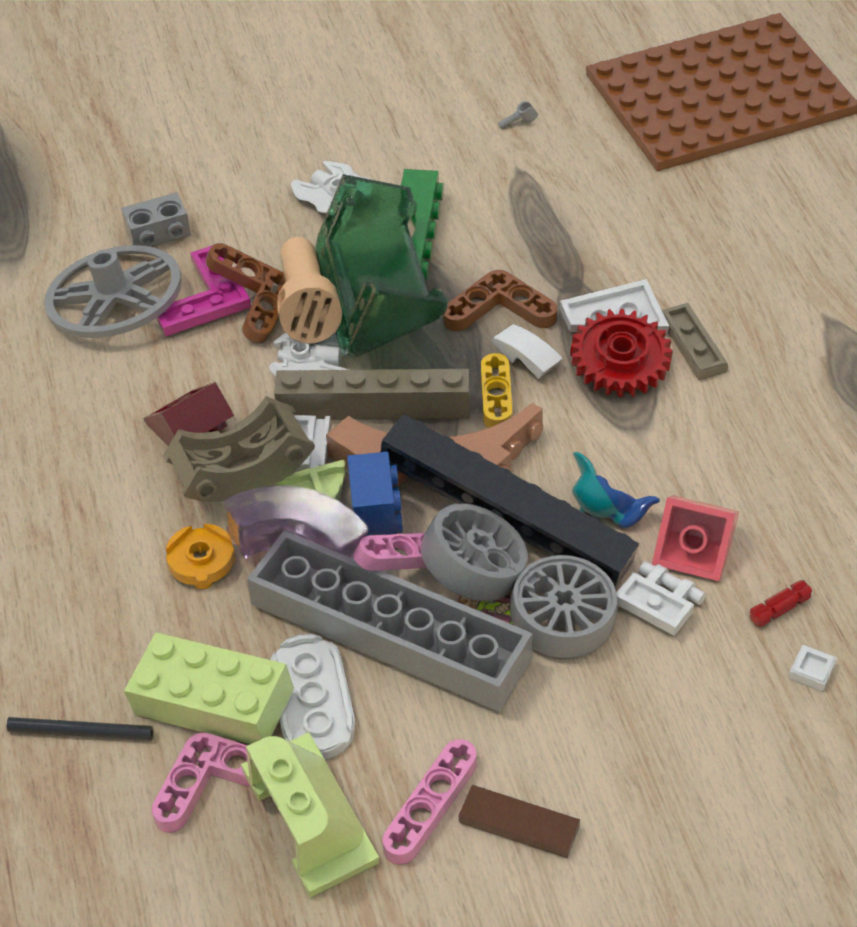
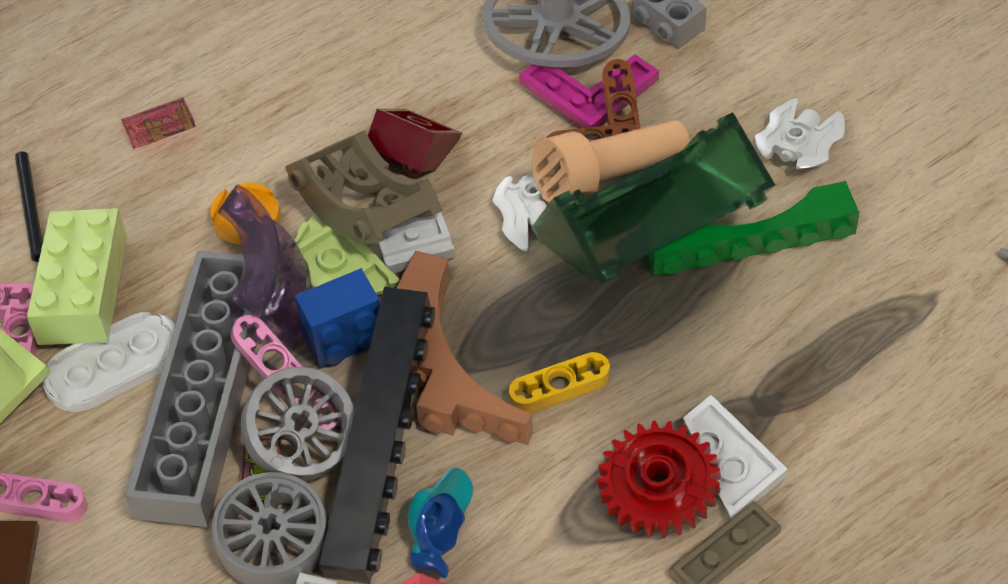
camera: 70 degrees right, 5 degrees up
dark tan brick [274,369,470,420] -> none
dark orange beam [443,270,557,331] -> none
white slope [491,324,563,379] -> none
none -> clear pink tile [121,97,196,149]

